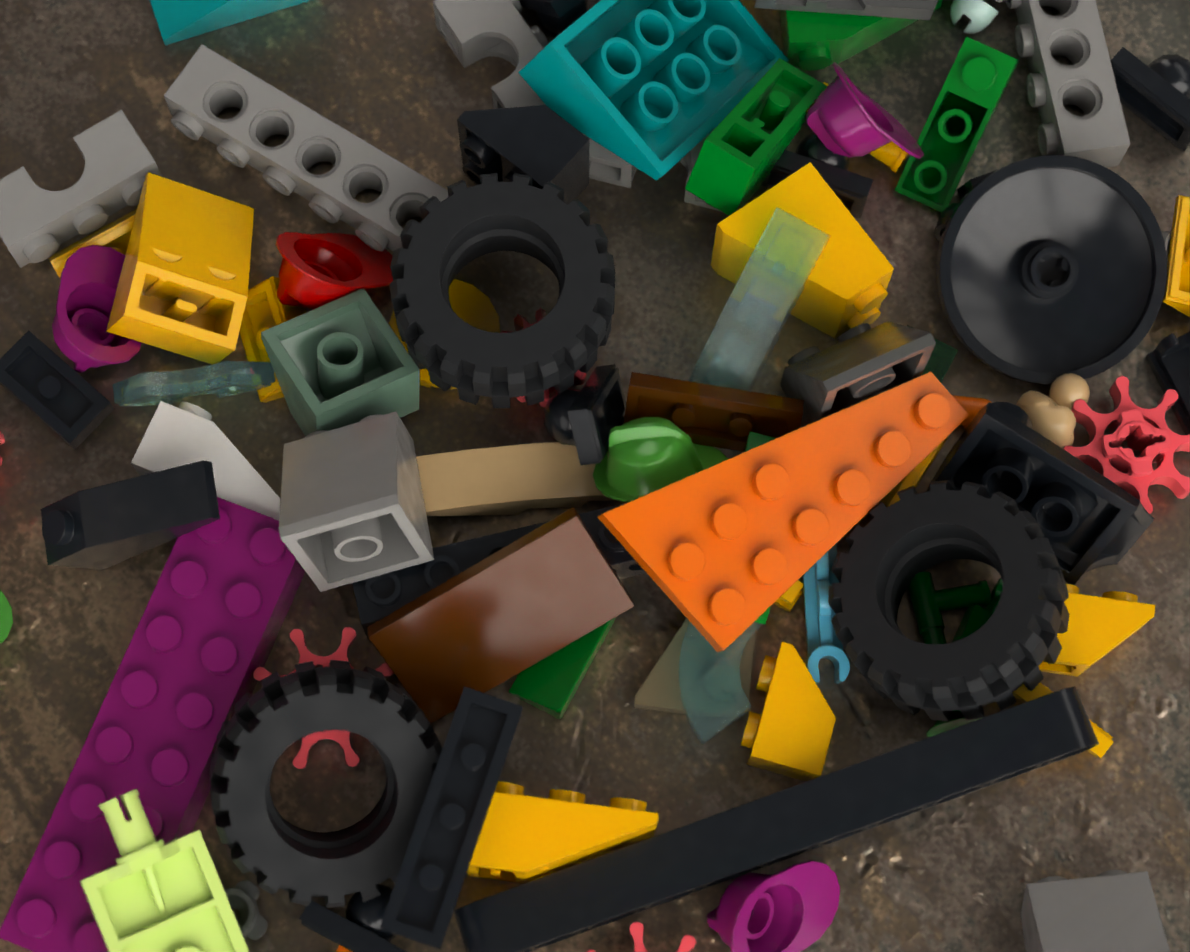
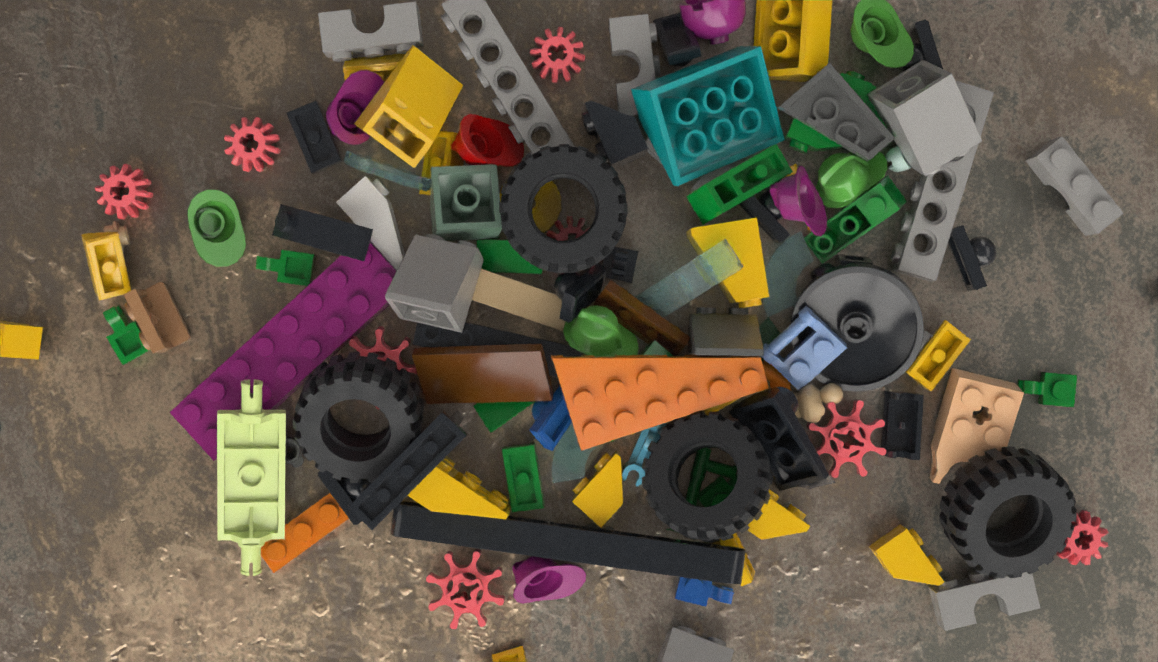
camera: 30 degrees right, 15 degrees up
none -> green plate [255,250,315,286]
none -> green slope [476,240,542,274]
none -> green plate [502,443,545,513]
none -> blue tile [529,385,572,451]
none -> coral gear [530,27,585,84]
none -> black tile [603,247,639,283]
none -> blue plate [675,577,734,607]
none -> medium blue plate [761,306,847,390]
none -> clear light blue tile [762,231,814,317]
none -> bright green piece [816,152,887,208]

